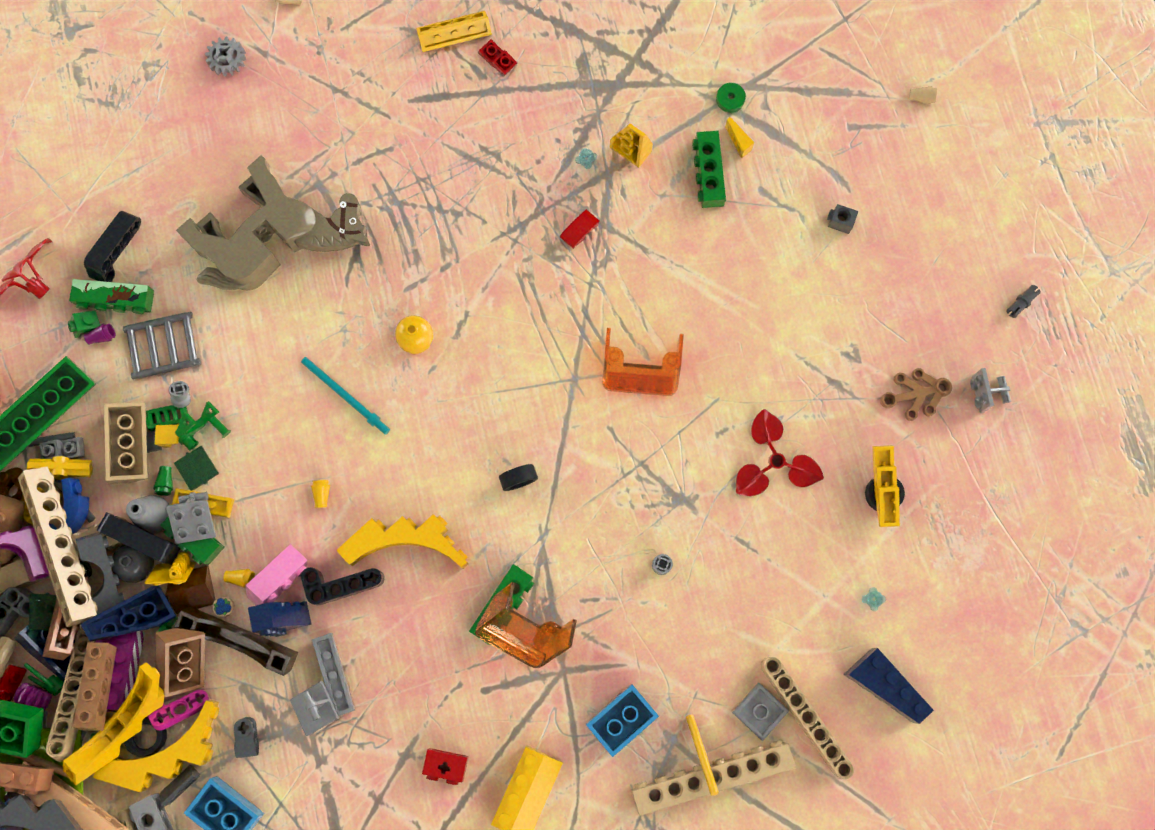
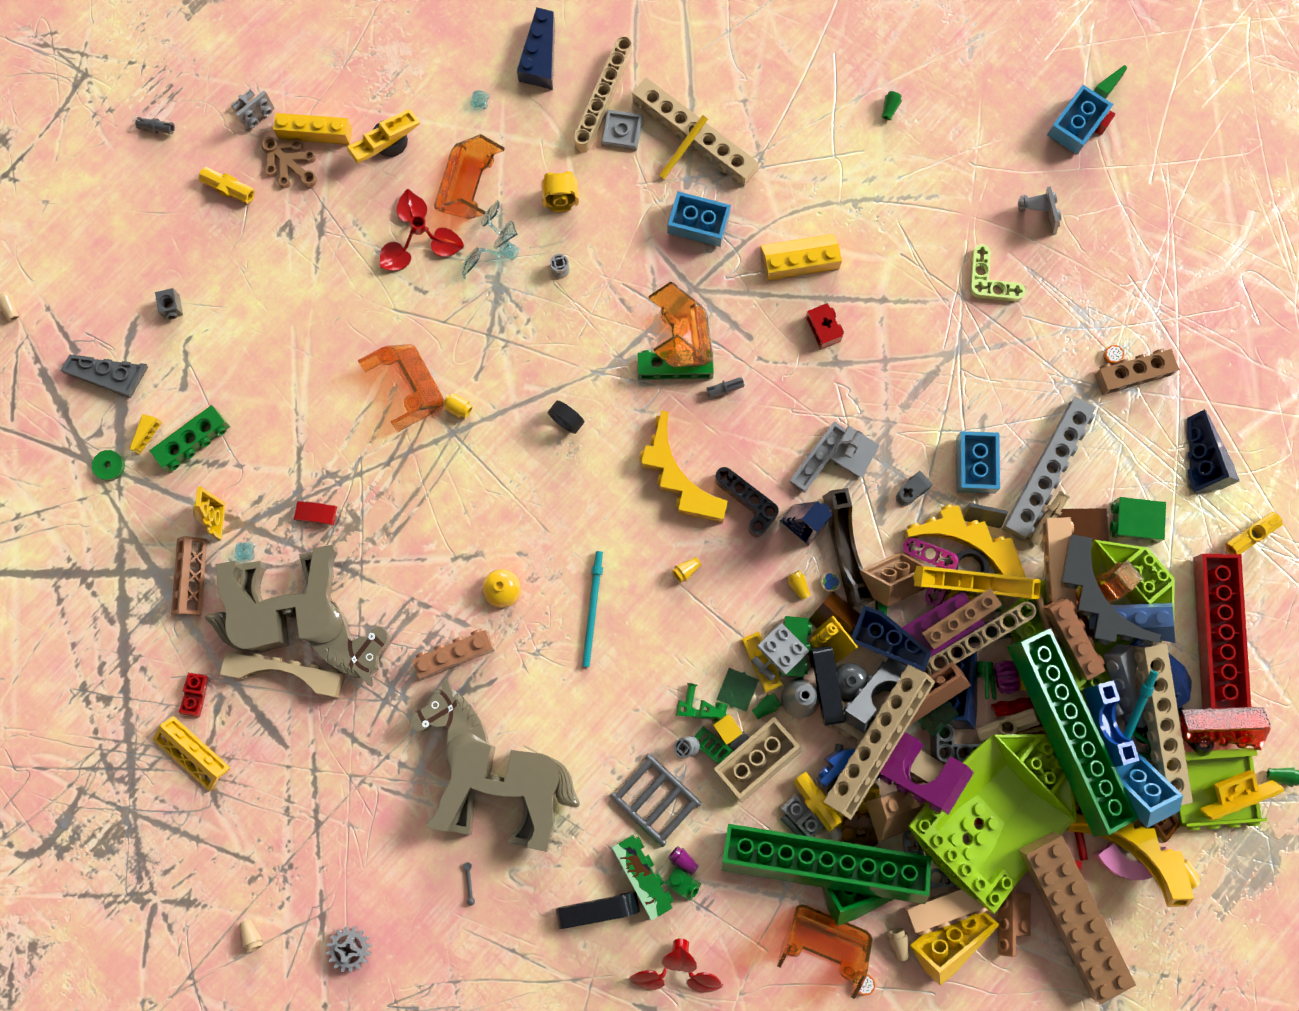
camera: 120 degrees left, 0 degrees up
bright pink wedge [246,544,307,605] -> none
none -> dark grey wing [61,354,148,399]
none -> nougat fence [171,536,207,616]
none -> yellow piece [198,167,255,204]
none -> dark tan animal [205,545,391,686]
none -> tan arch [220,649,345,698]
none -> yellow brick [273,113,352,145]
none -> nougat brick [412,629,495,680]
none -> clear orange windscreen [434,134,505,219]
none -> yellow brick [443,393,473,419]
none -> clear light blue plant [462,199,520,279]
none -> dark grey hinge [464,862,475,906]
none -> yellow brick [541,171,579,212]
none -> dark grey axle [706,377,745,399]

